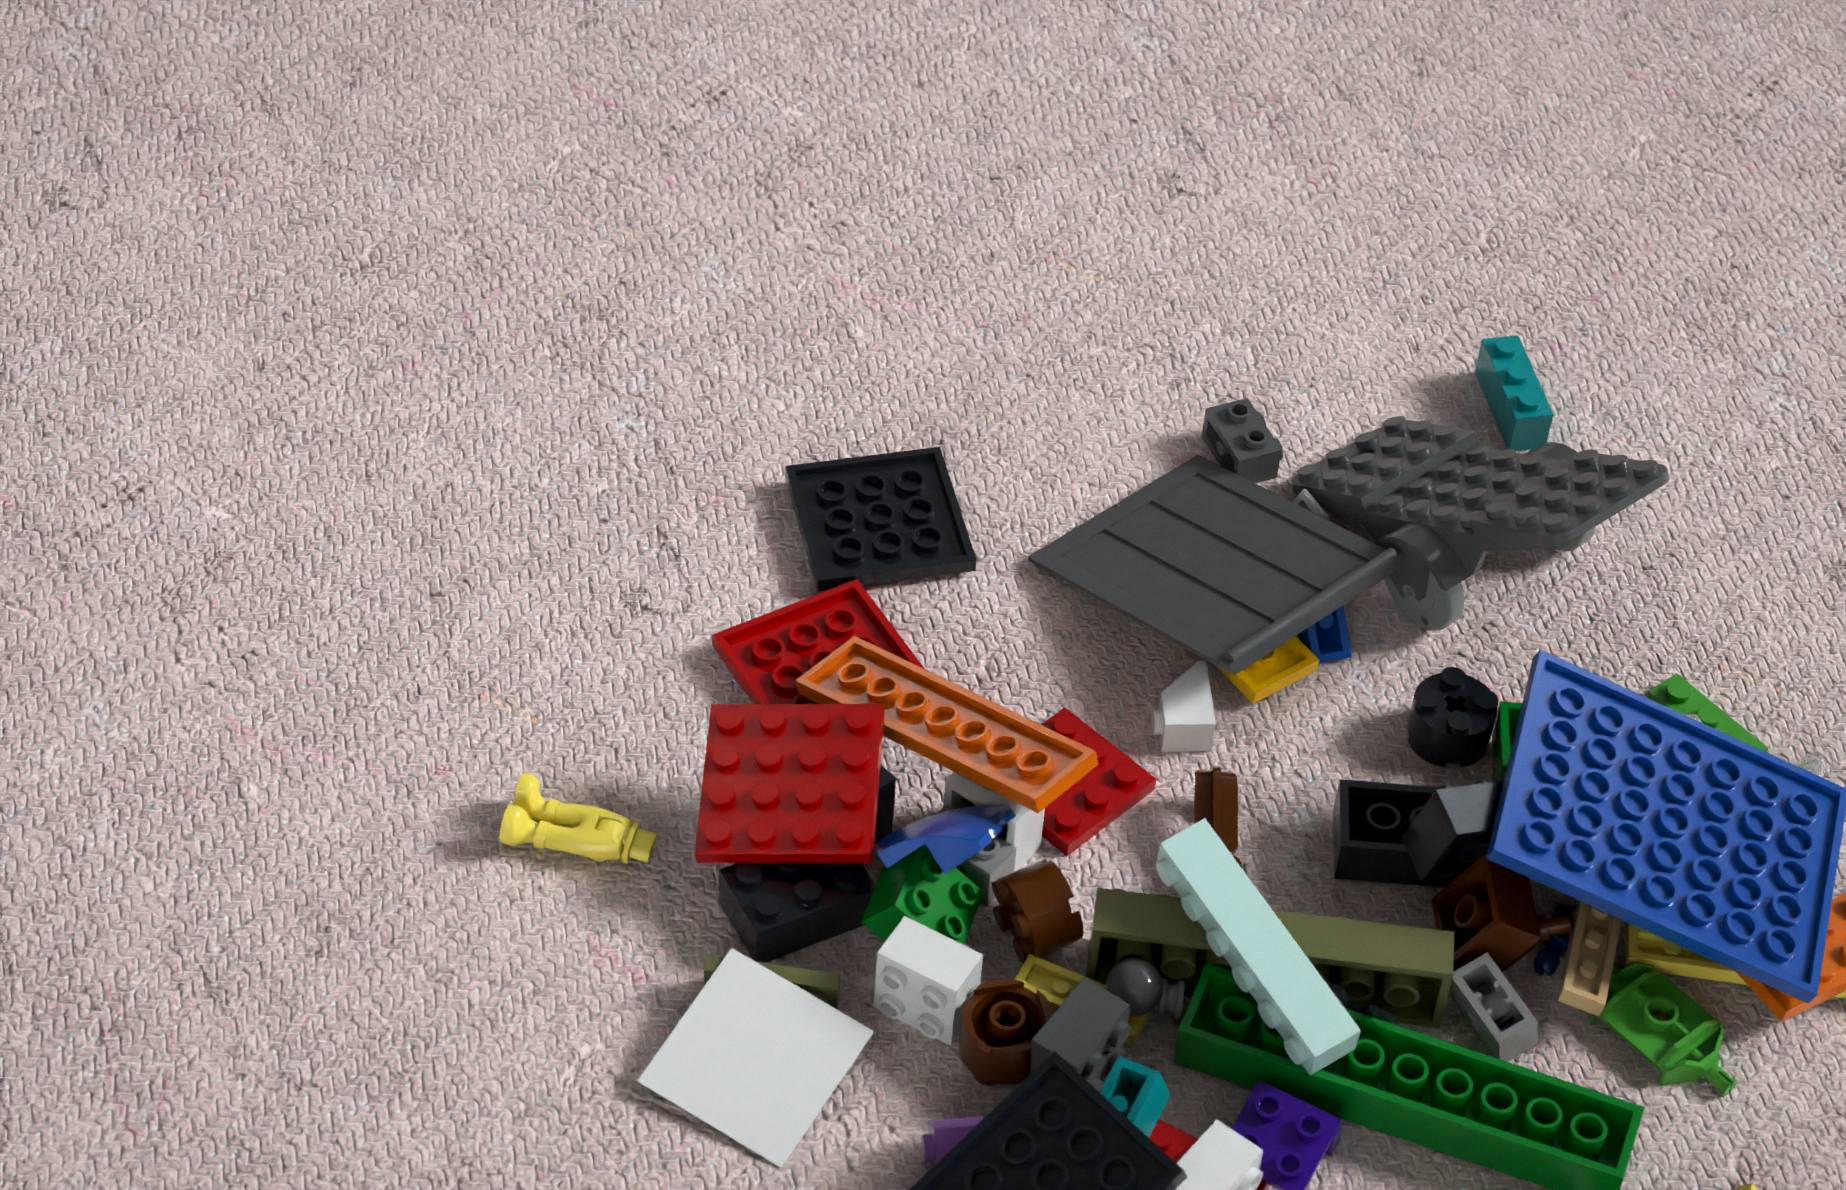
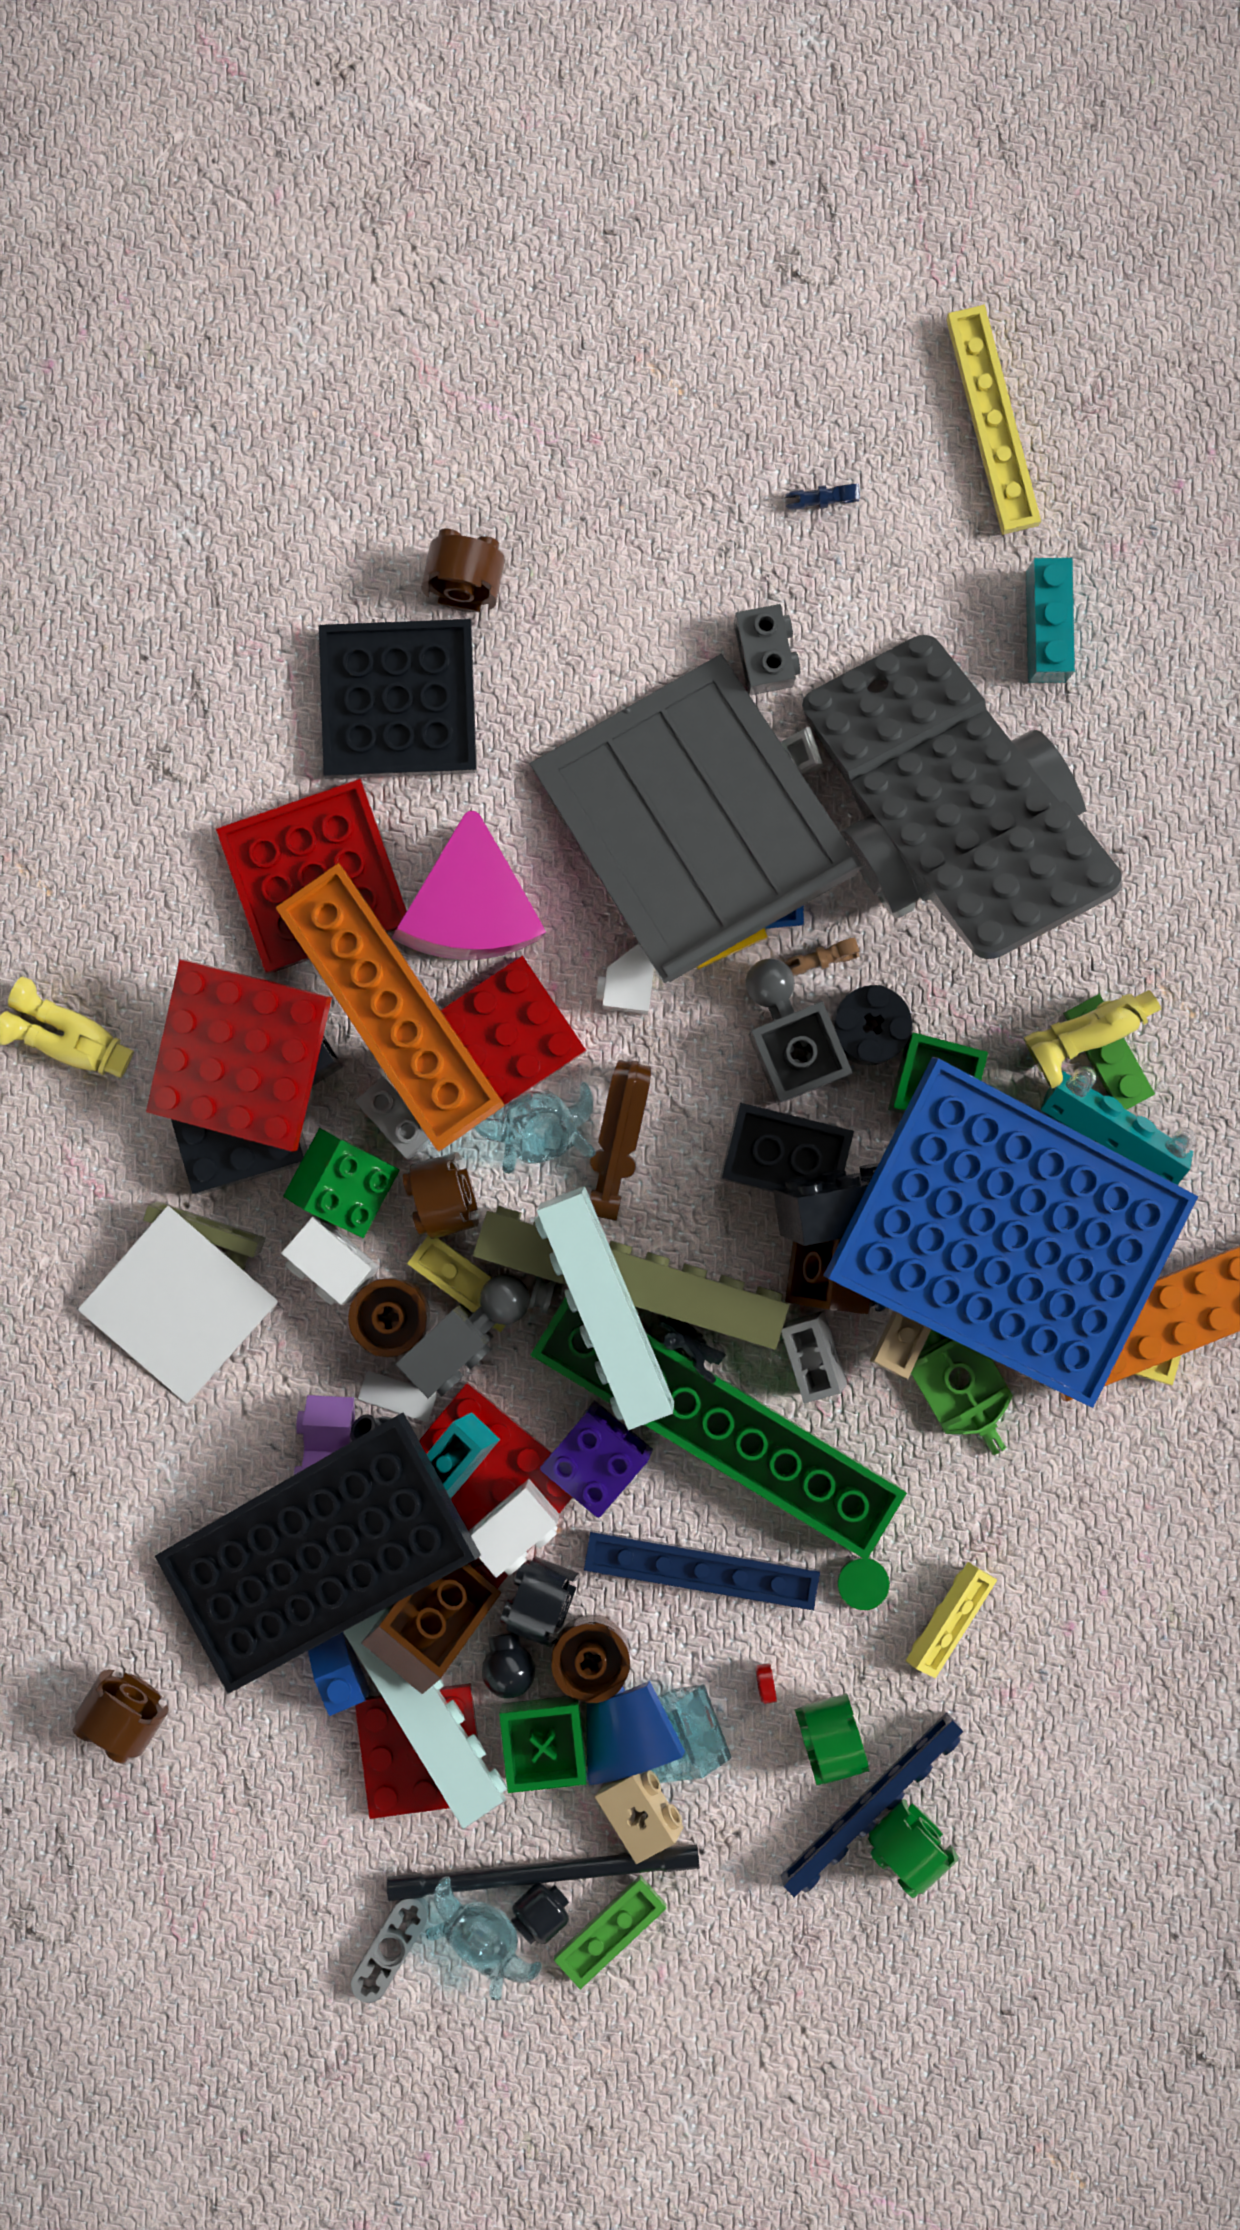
camera: 10 degrees right, 40 degrees up
blue slope [877,805,1016,874] -> none
none -> dark pink piece [392,811,546,960]
none -> reddish brown brick [421,528,505,612]
none -> clear light blue piece [474,1082,596,1174]
none -> dark grey brick [746,958,853,1105]
none -> dark blue piece [785,484,860,510]
none -> medium nougat piece [785,938,860,976]
none -> light yellow plate [946,304,1041,535]
none -> light yellow piece [1023,990,1162,1089]

